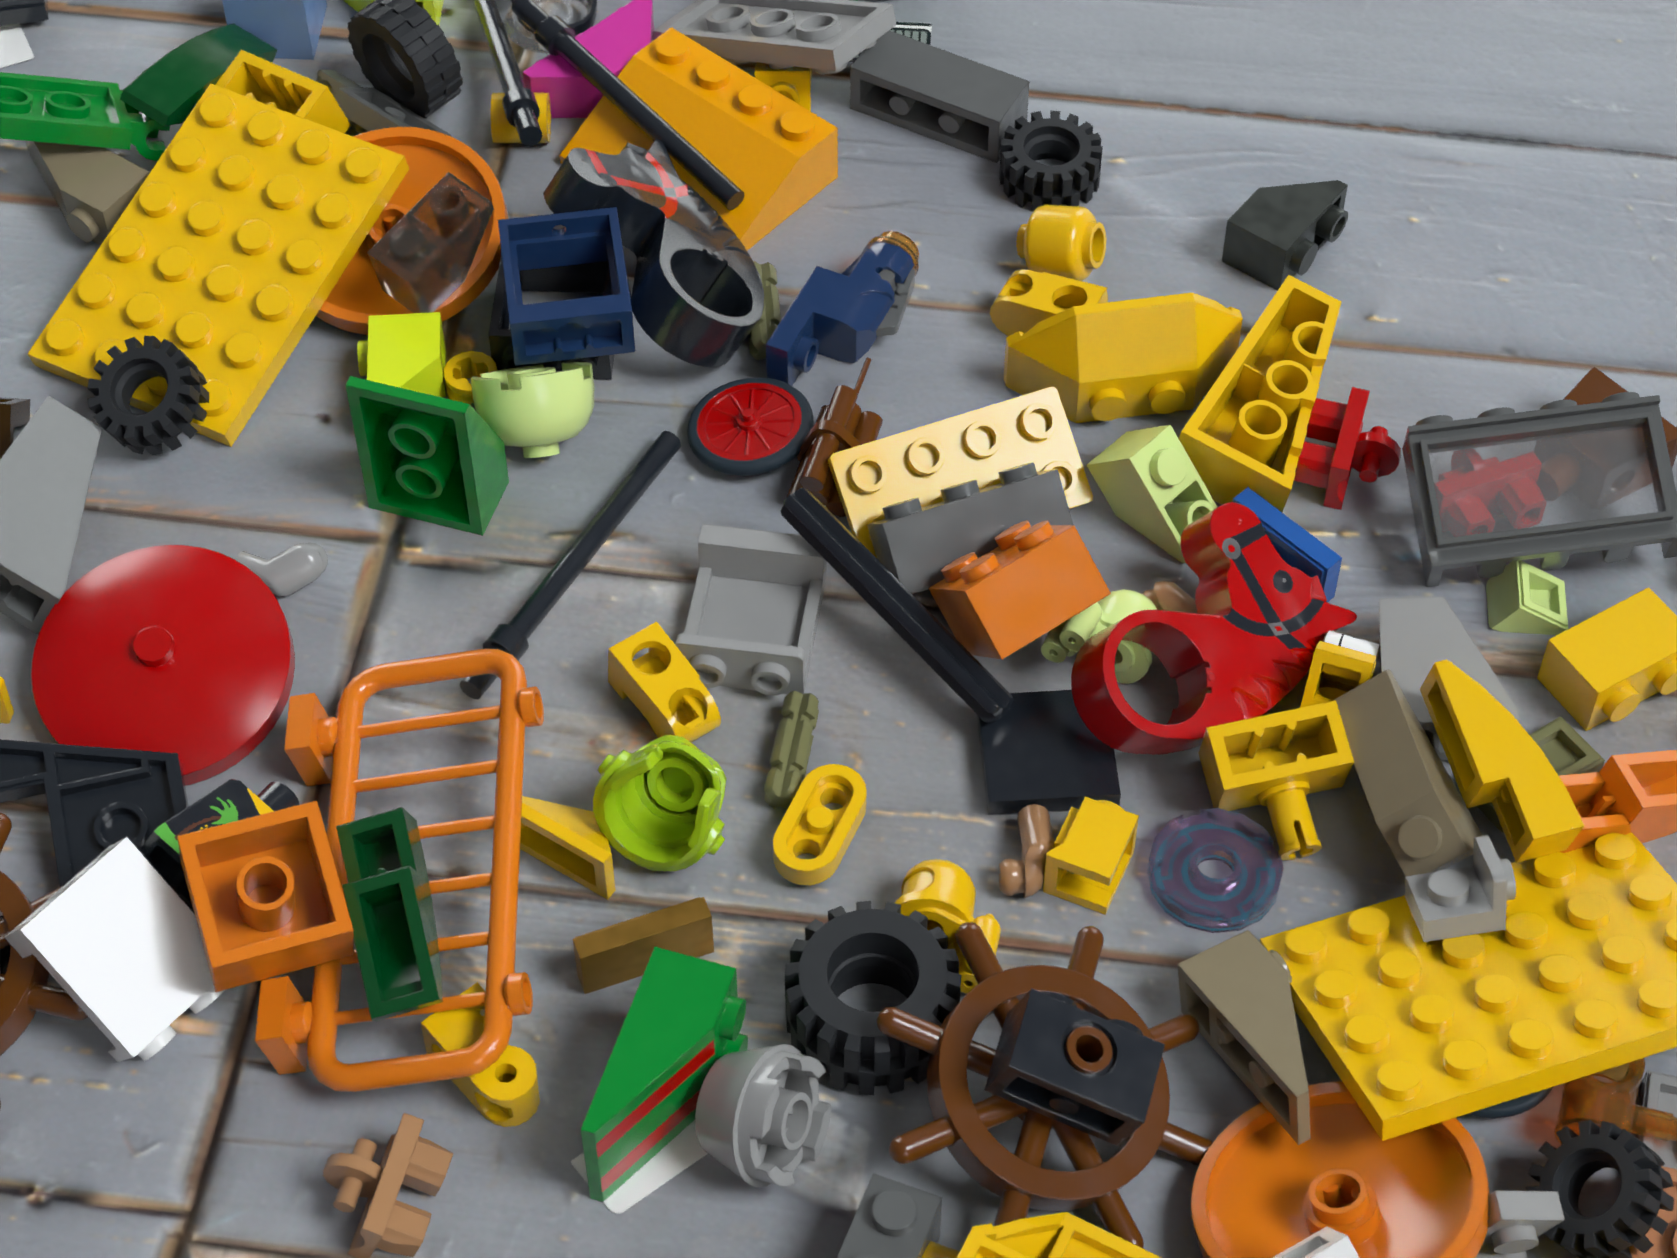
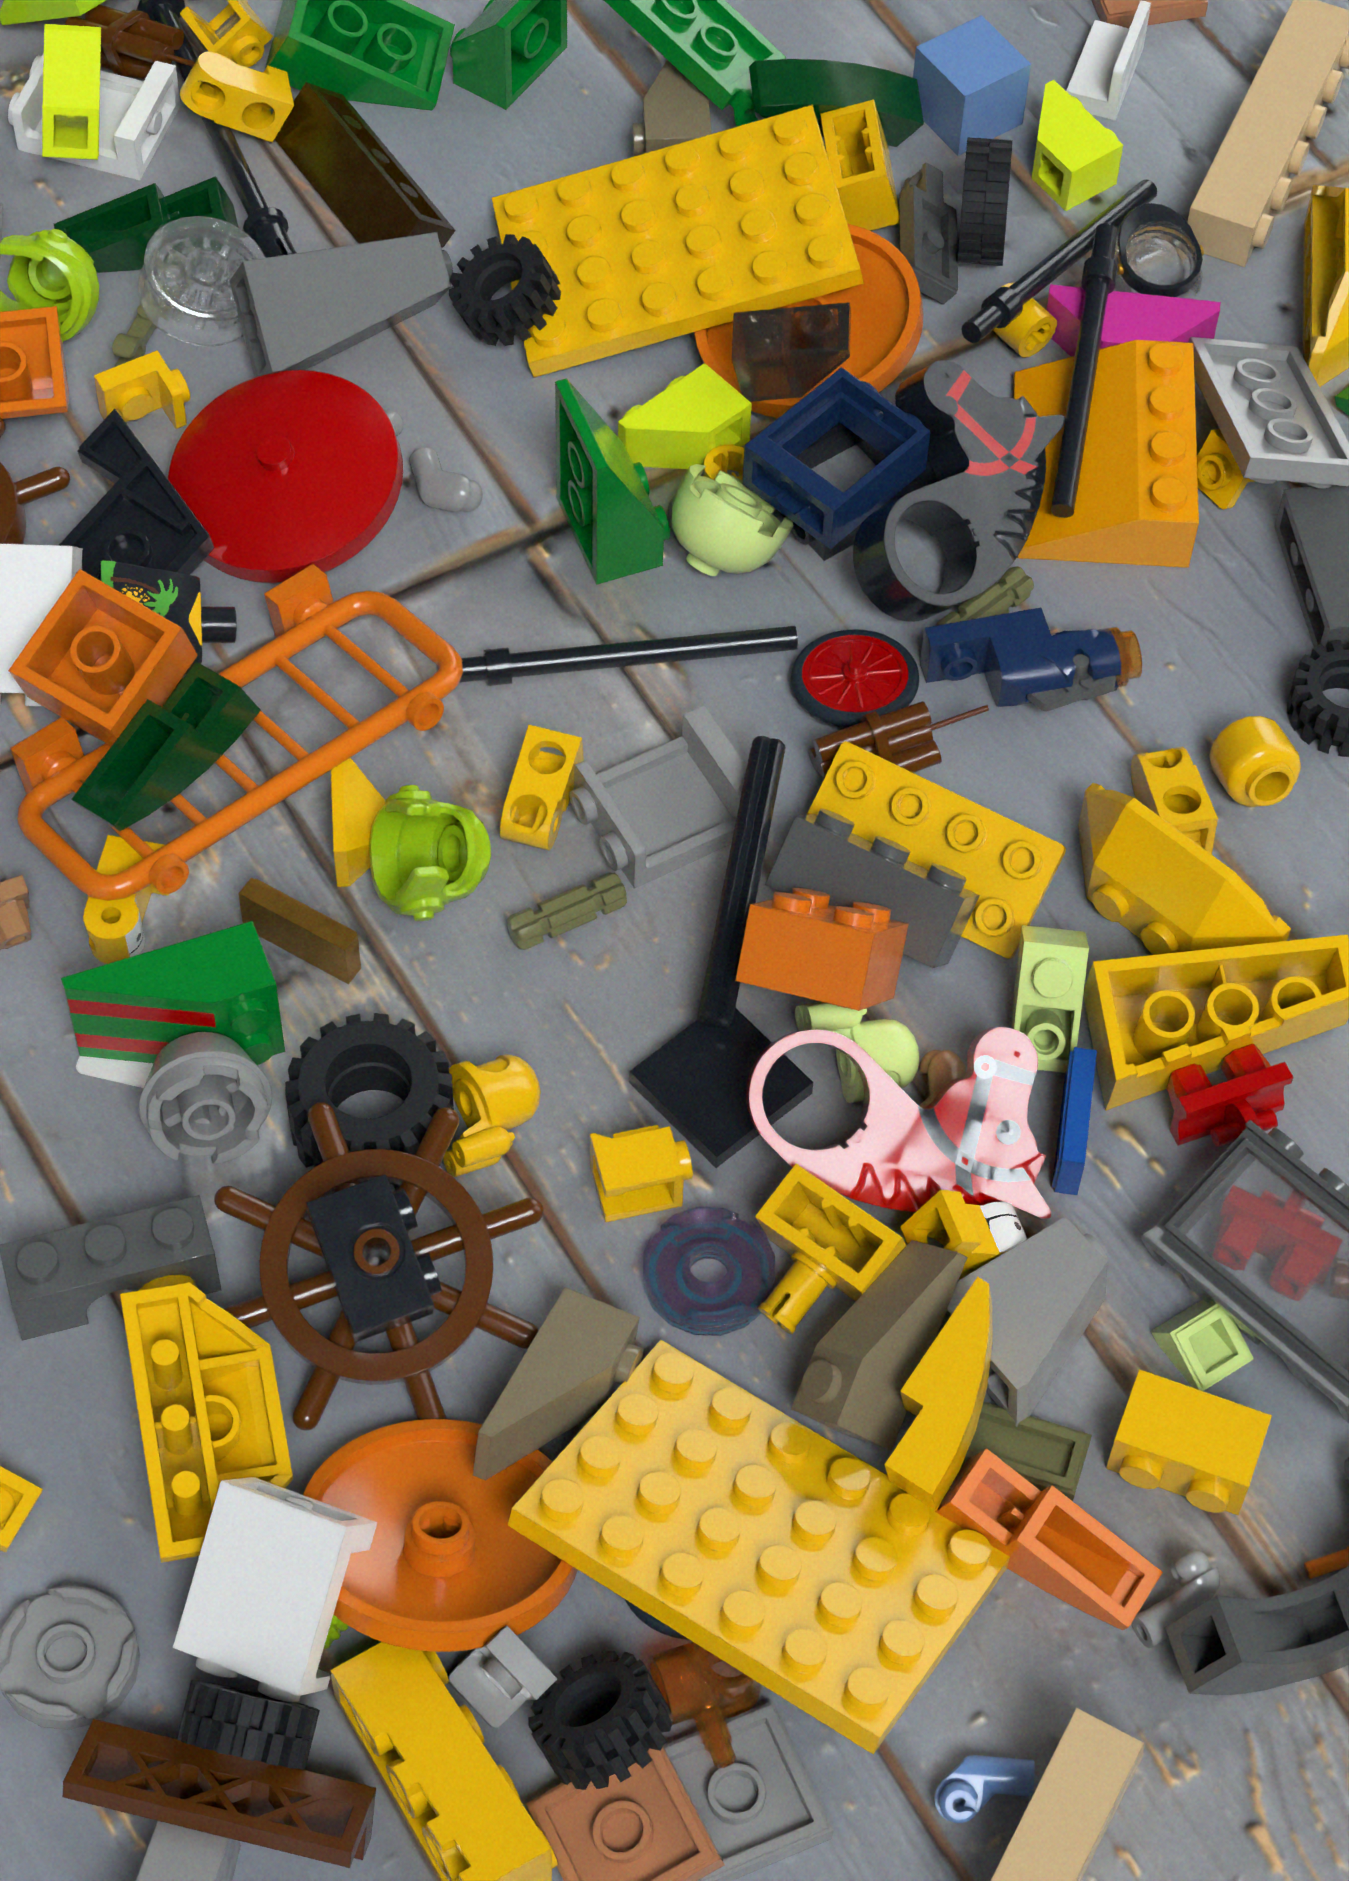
camera: 50 degrees right, 5 degrees up
yellow plate [773,764,867,885] -> none
medium nougat arm [999,804,1055,898] -> none
light grey bracket [1405,835,1516,942] -> none

